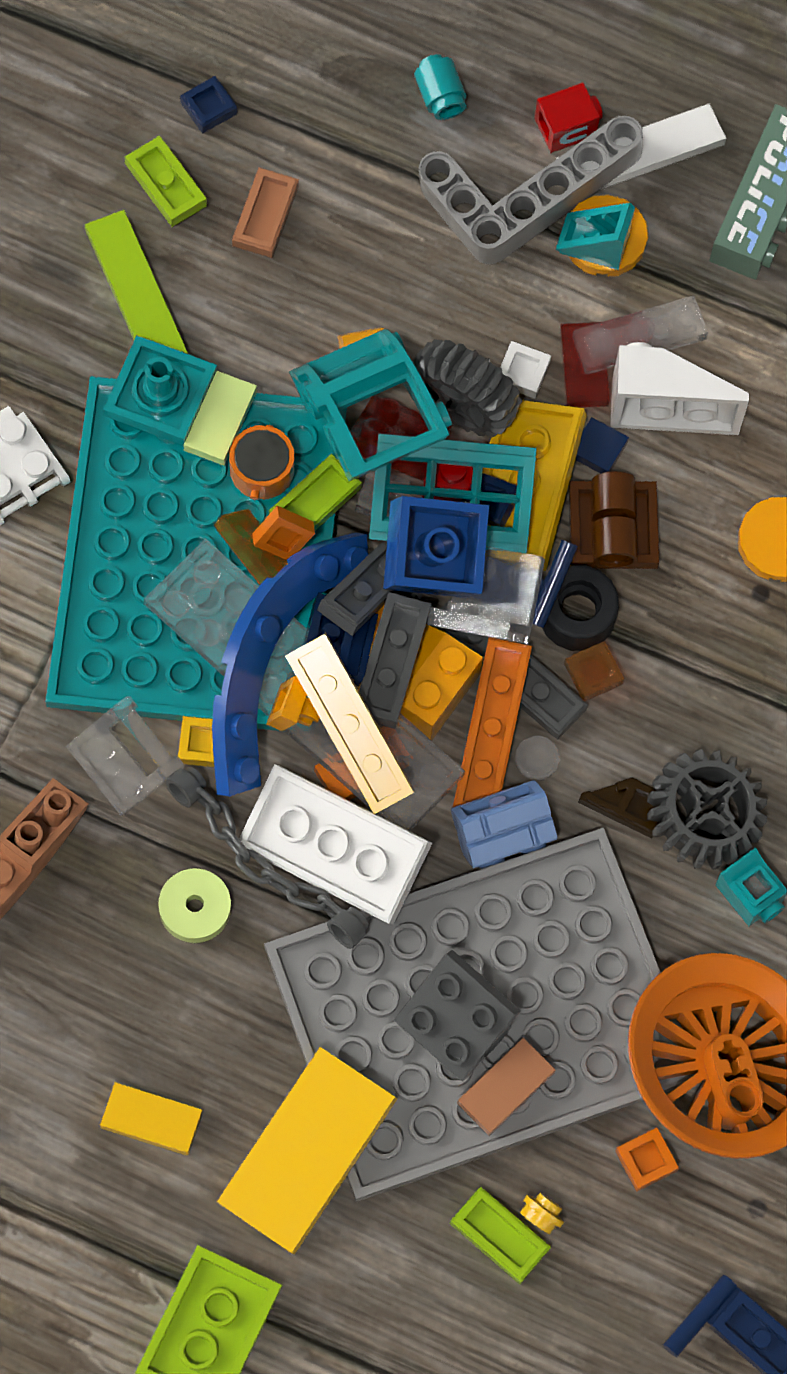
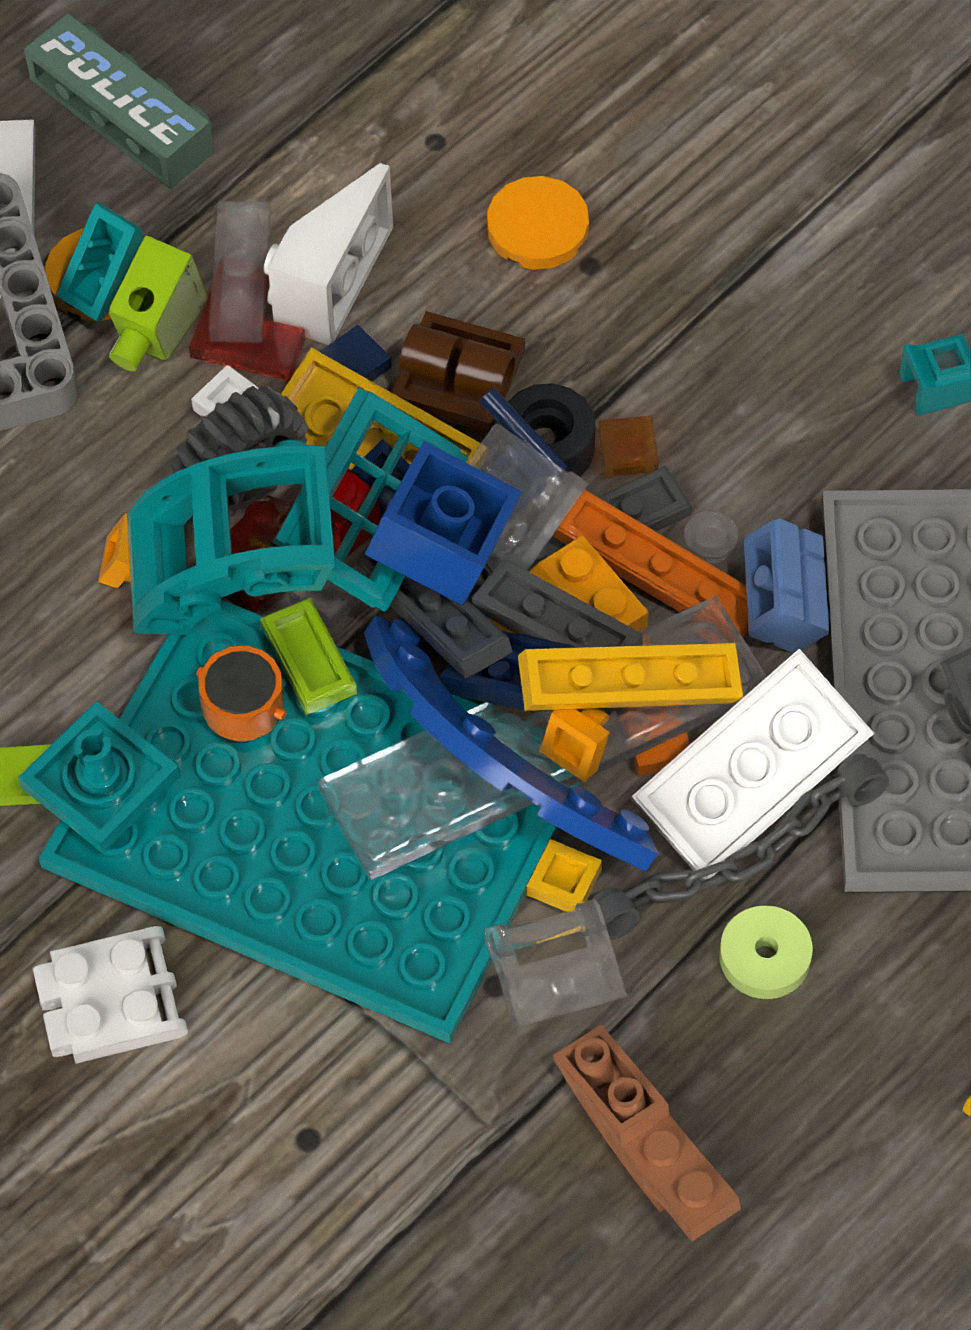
camera: 65 degrees left, 10 degrees down
yellowish green tile [184,371,257,466] -> none
clear orange tile [214,509,288,585] -> none
orange plate [252,506,315,560] -> none
dark brown tile [578,777,660,839] -> none
dark grey gear [647,749,767,870] -> none
none -> lime torso [109,235,209,372]

